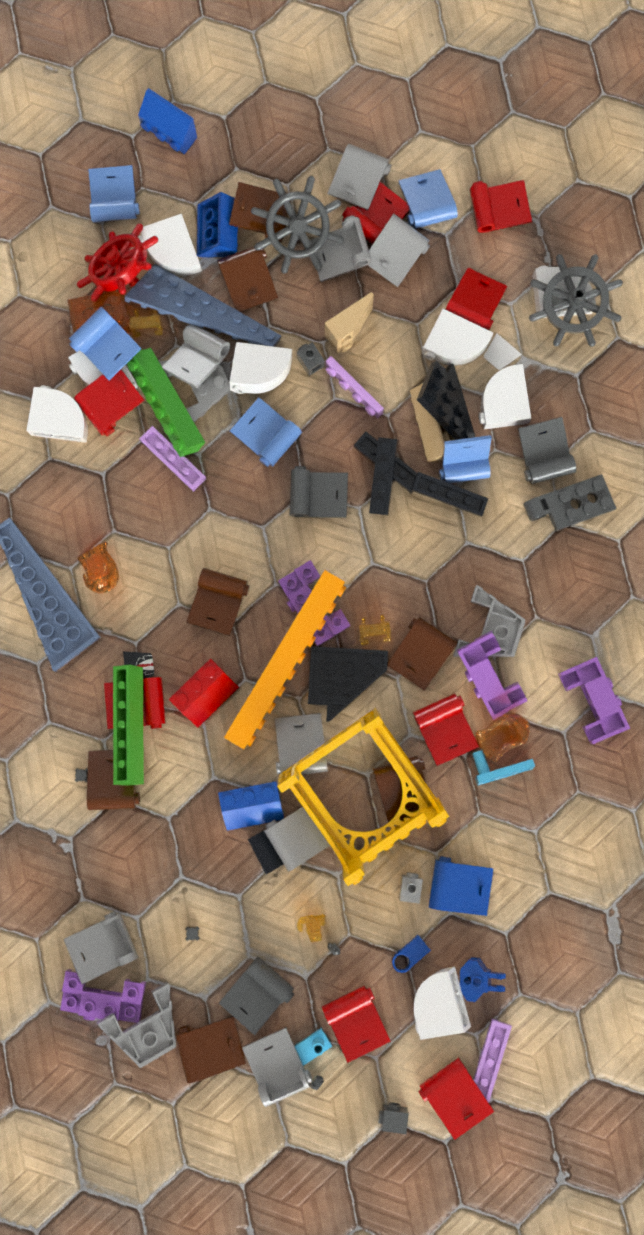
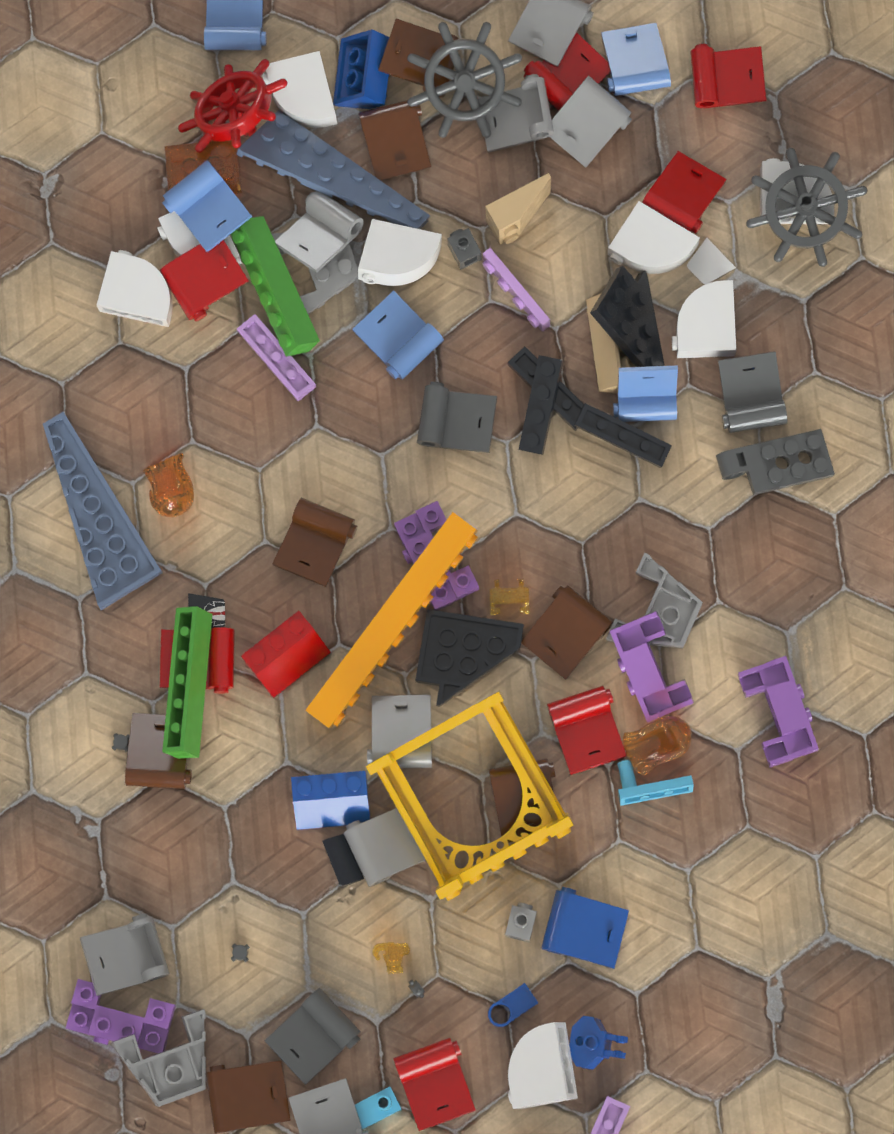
camera: 10 degrees right, 5 degrees down
clear yellow piece [130,309,163,338] -> none

